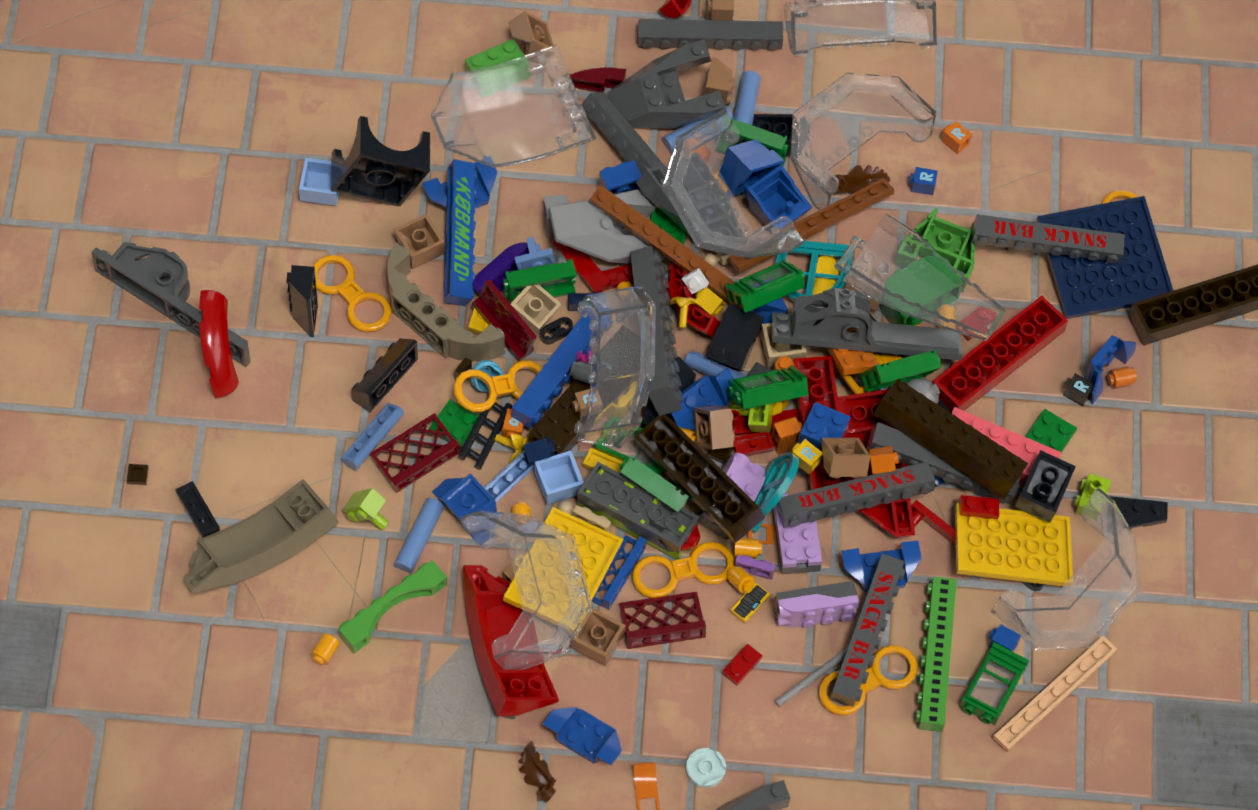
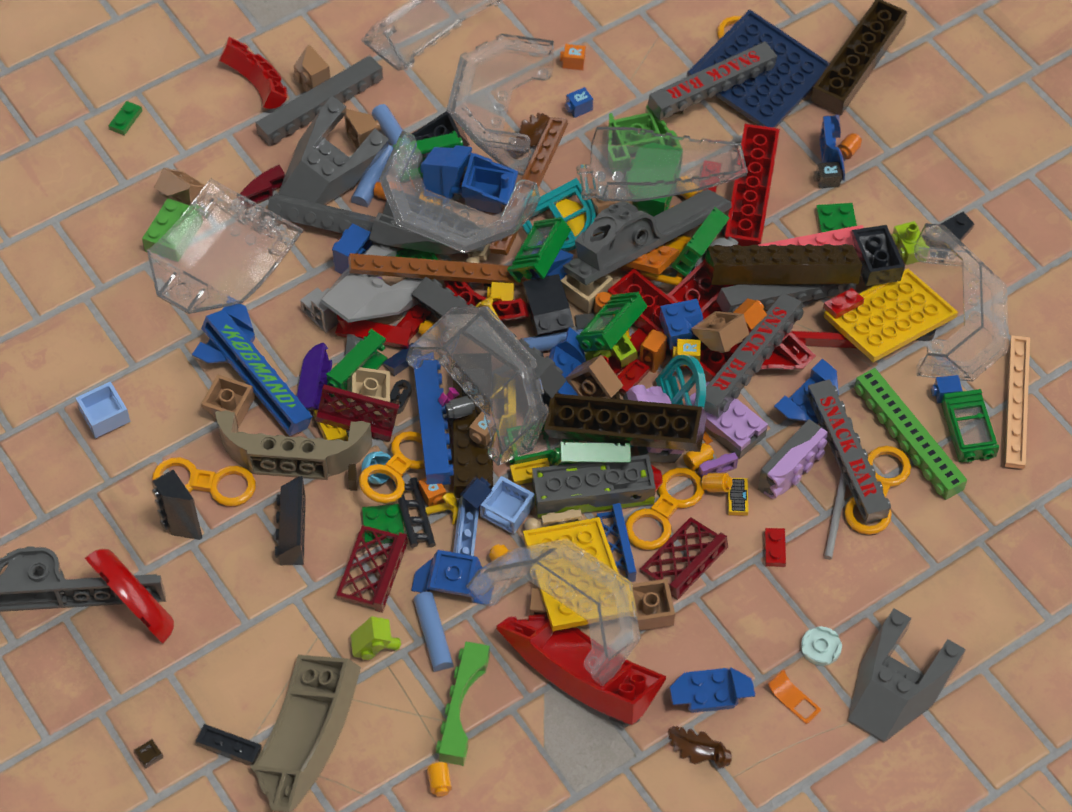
camera: 35 degrees left, 5 degrees down
black piece [331,116,430,206] -> none
medium blue brick [341,403,404,471] -> none
medium blue bracket [515,237,556,270] -> none
white plate [682,268,709,294] -> none

